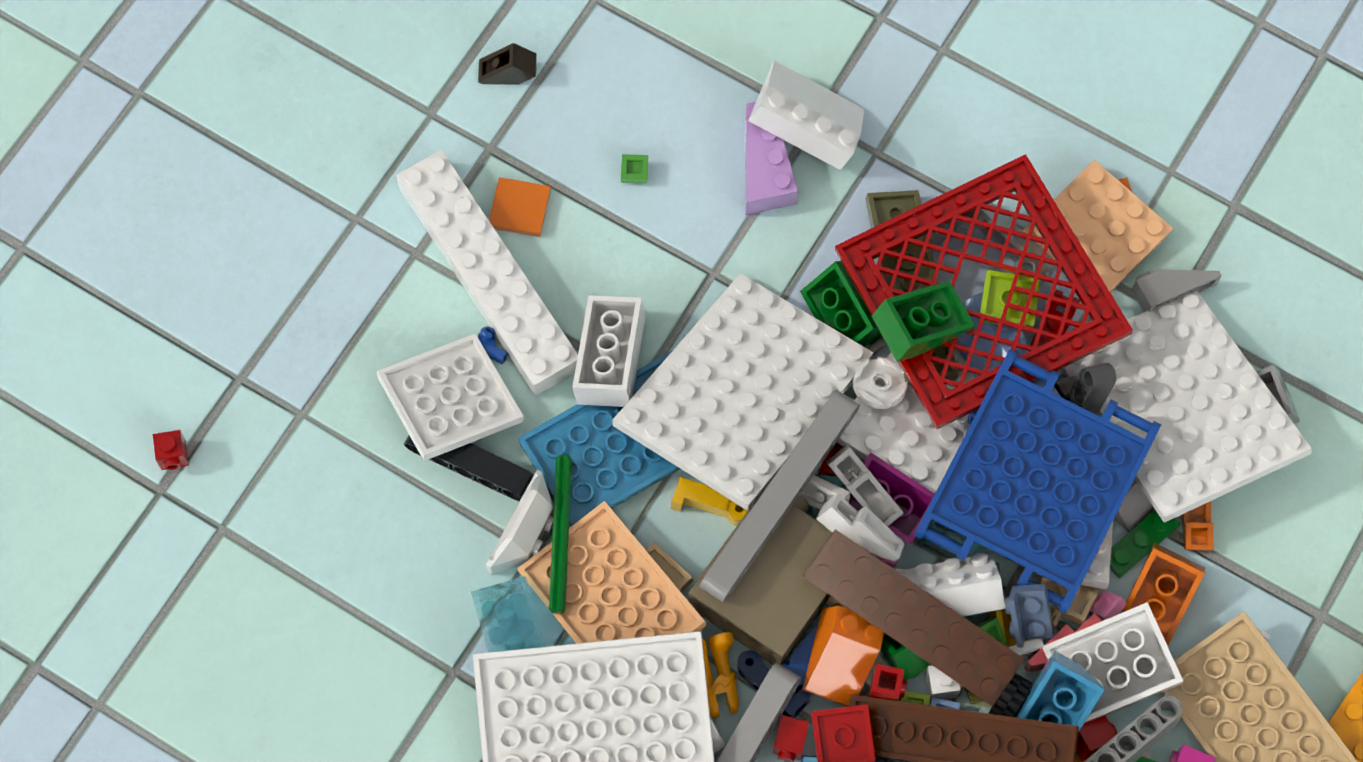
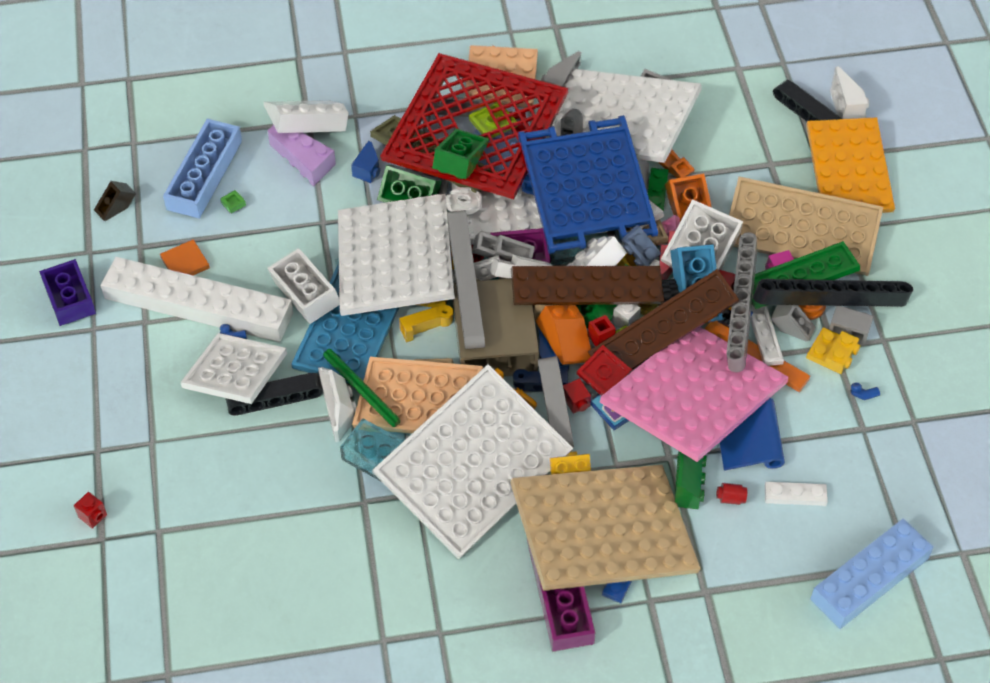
camera: 40 degrees left, 15 degrees down
none -> dark purple brick [39,259,96,326]
none -> light blue brick [163,119,242,219]
none -> blue slope [351,141,381,183]

